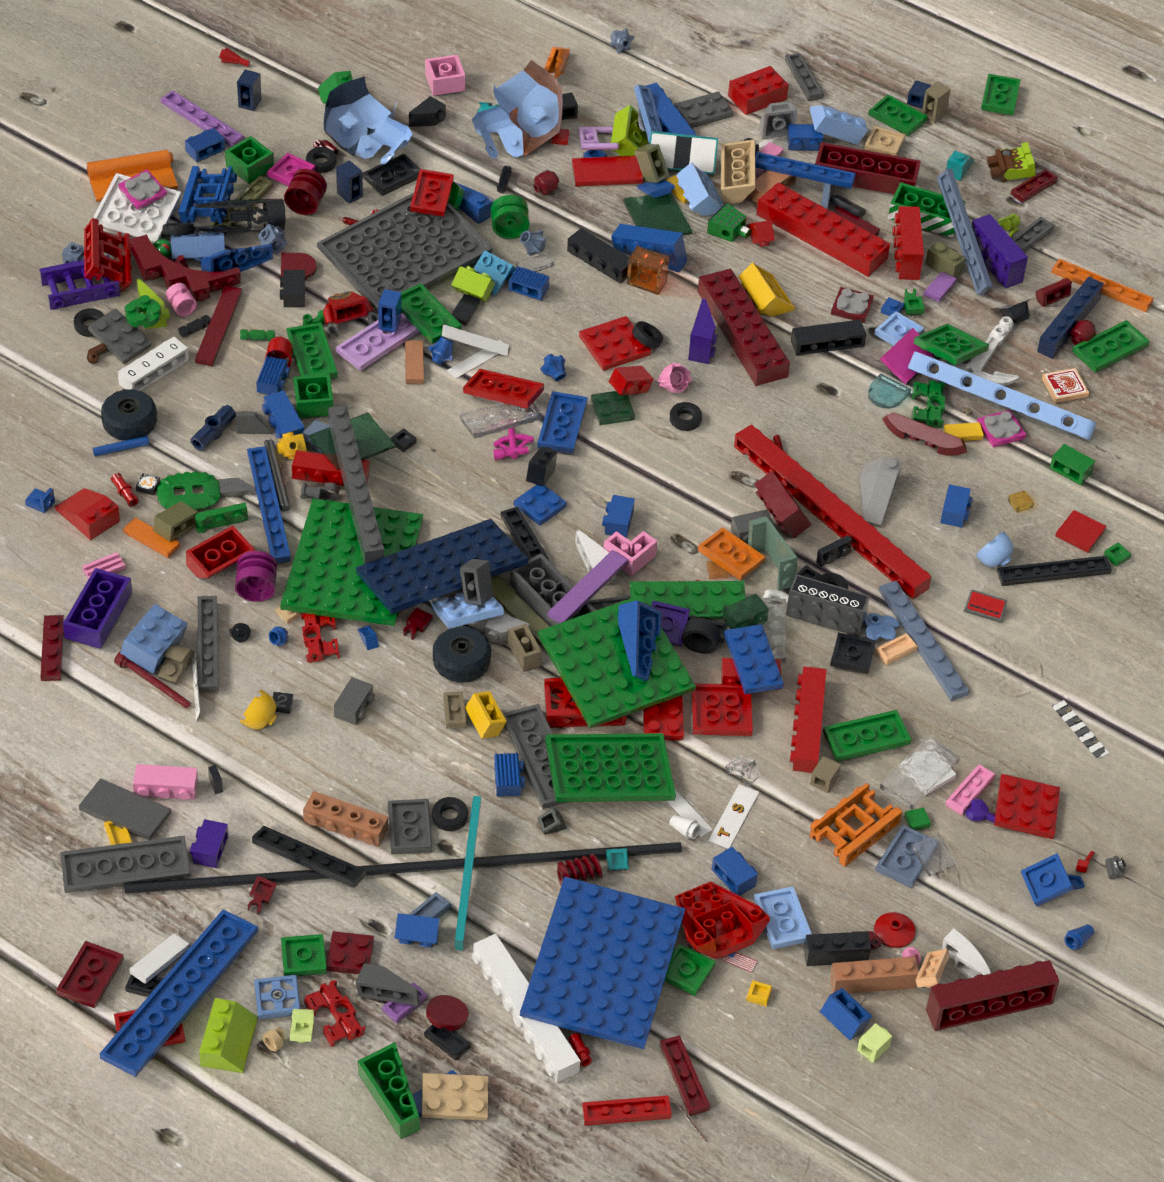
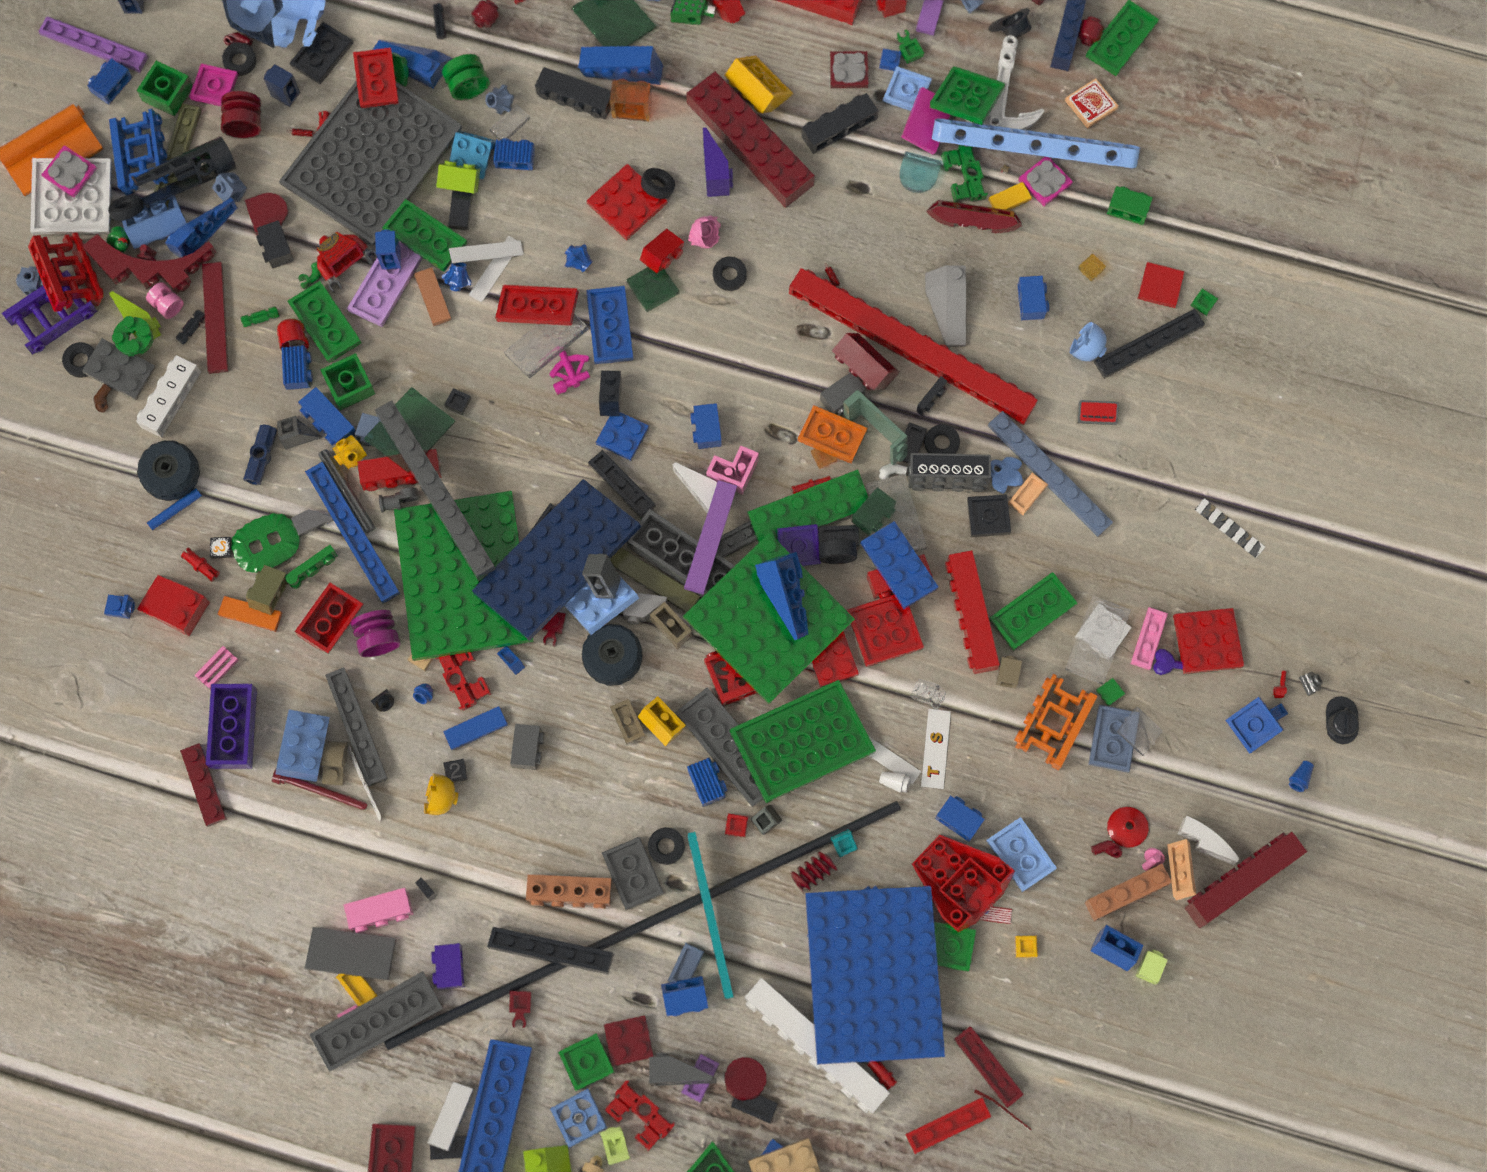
camera: 15 degrees left, 25 degrees up
black brick [804,931,871,966] -> none
none -> blue tile [443,706,508,751]
none -> red tile [725,813,748,838]
none -> black piece [1326,696,1359,745]

